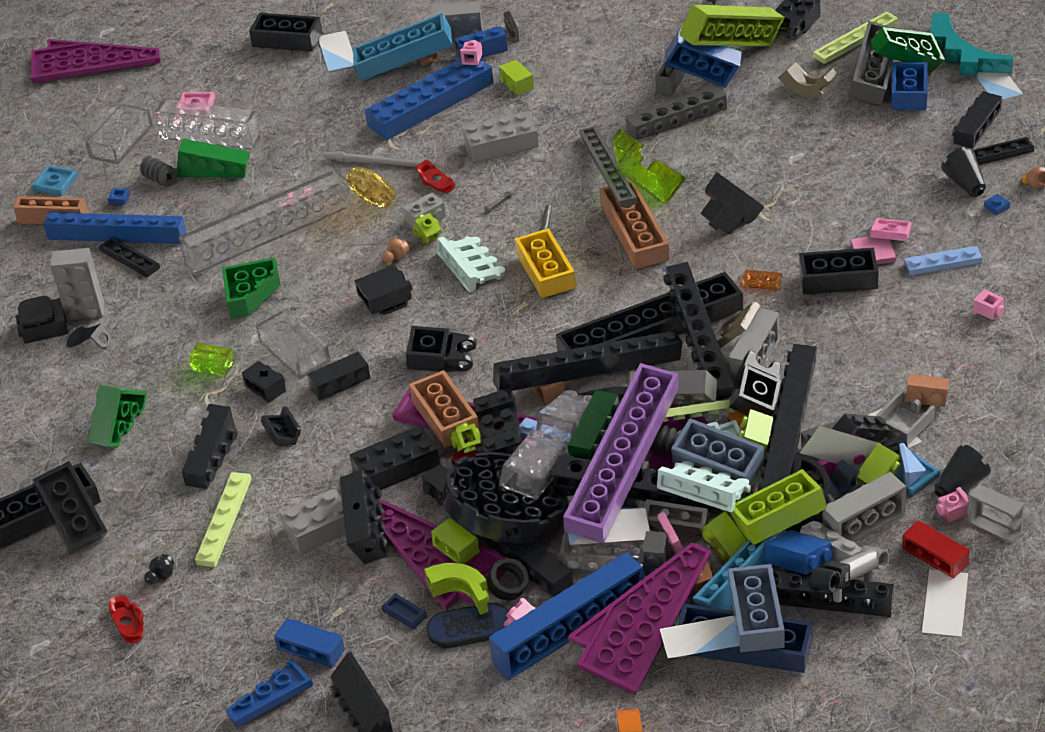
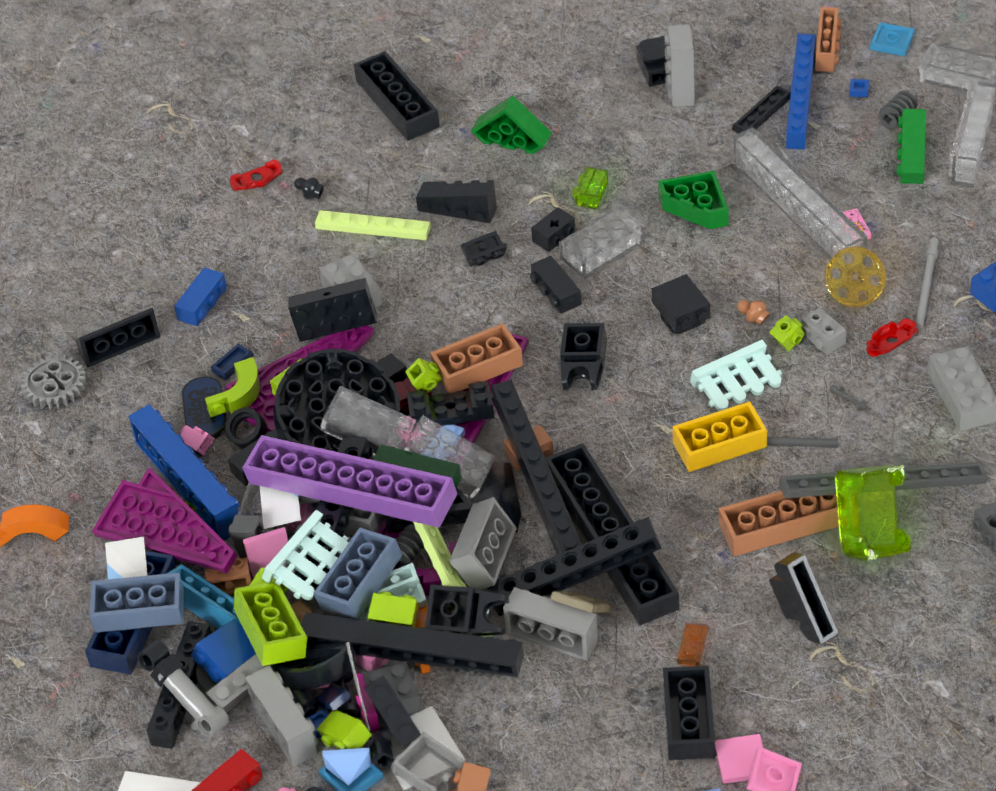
camera: 90 degrees right, 5 degrees up
black brick [32,461,108,554] -> none
black piece [66,324,112,348] -> none
blue wing [226,658,313,728] -> none
black brick [349,425,440,490] -> none

